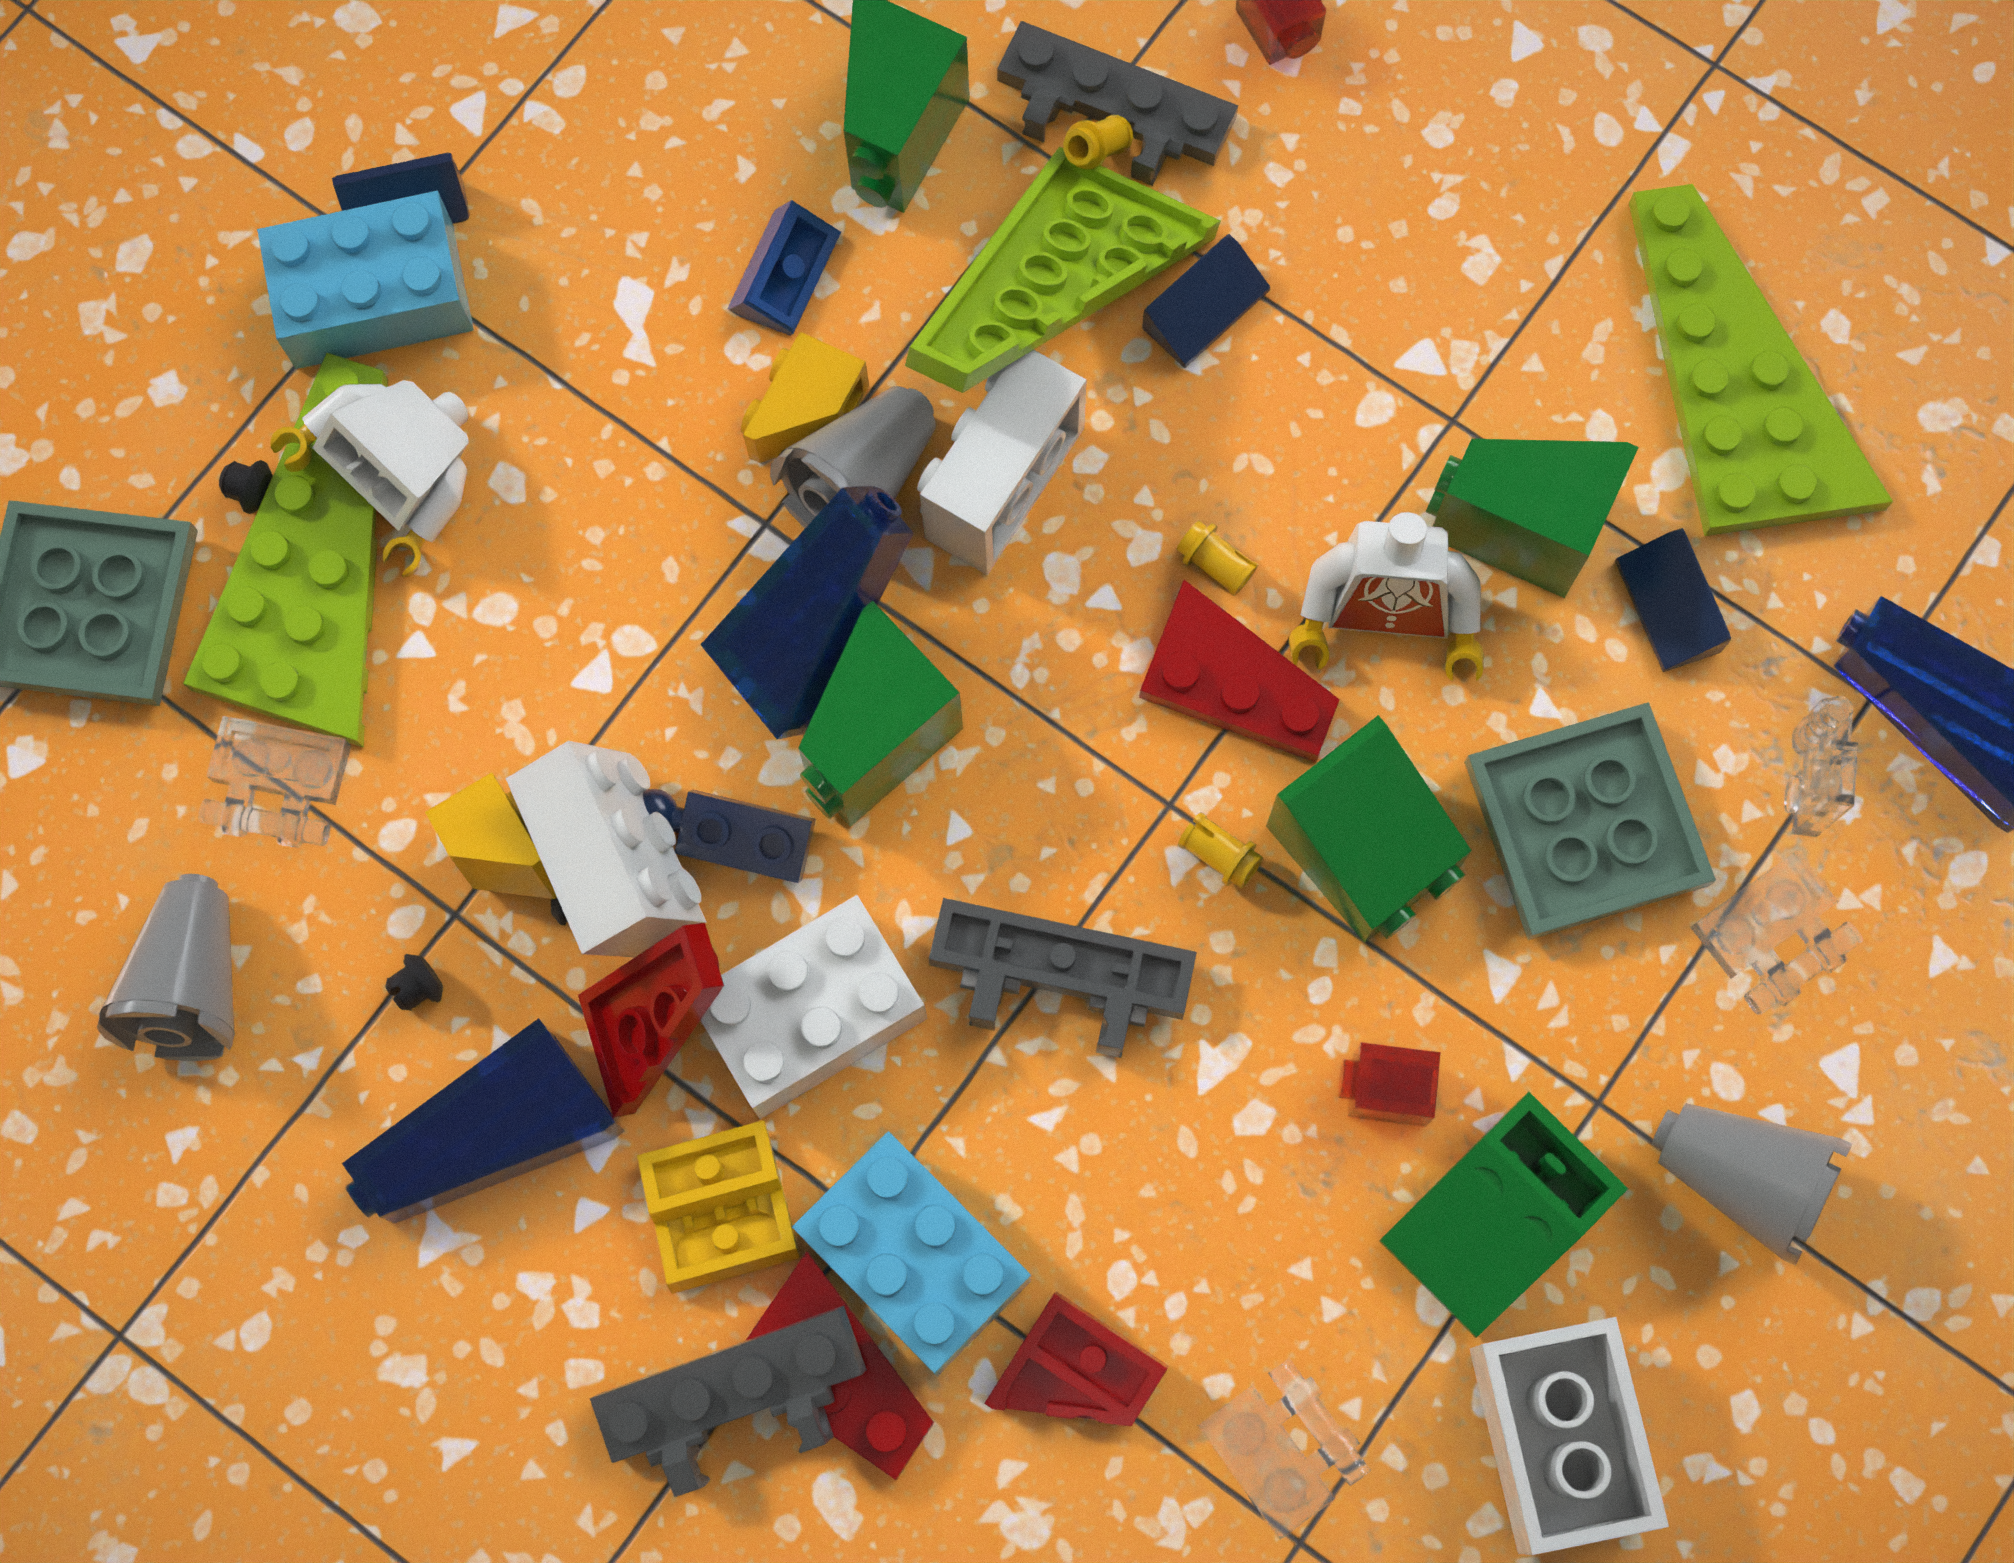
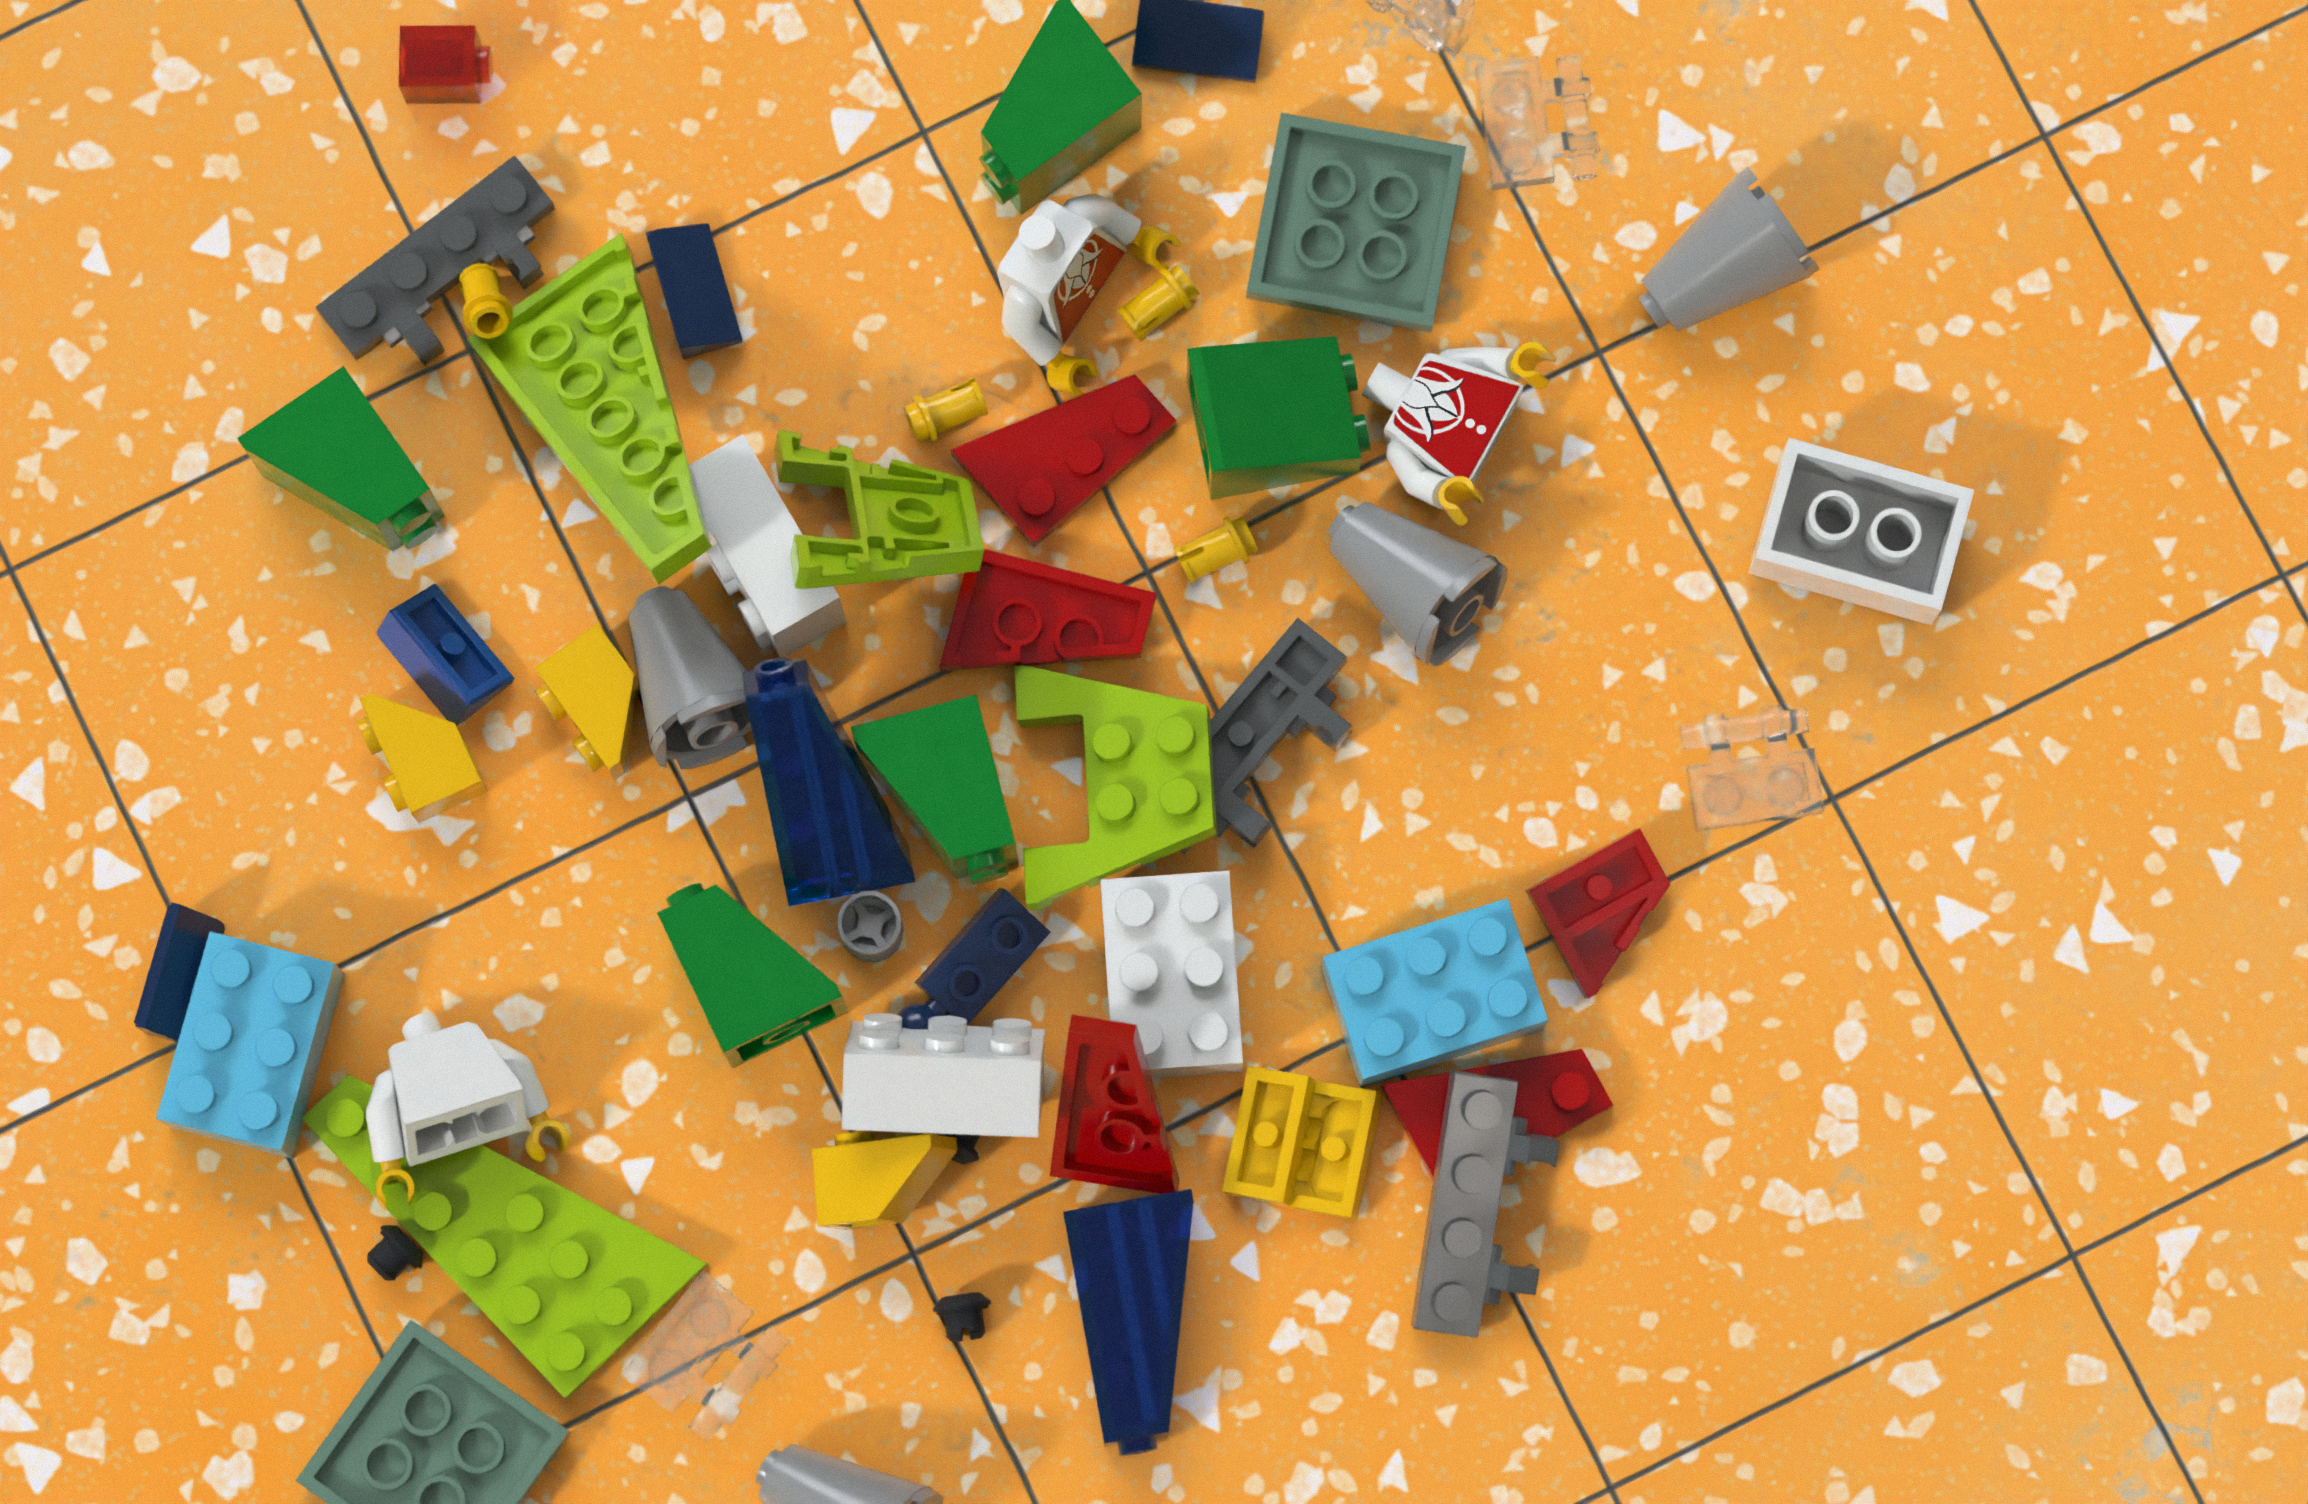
camera: 65 degrees left, 5 degrees up
clear red brick [1338,1042,1441,1127] -> none
green slope [1379,1092,1629,1338] -> none
none -> yellow slope [356,693,488,823]
none -> green slope [657,883,848,1068]
none -> lime wing [774,430,984,589]
none -> light grey wheel [837,891,904,963]
none -> red wing [939,549,1157,671]
none -> lime wing [1014,665,1217,911]
none -> yellow pin [1116,265,1200,342]
none -> light grey cone [1328,502,1508,666]
none -> torso [1362,342,1557,526]

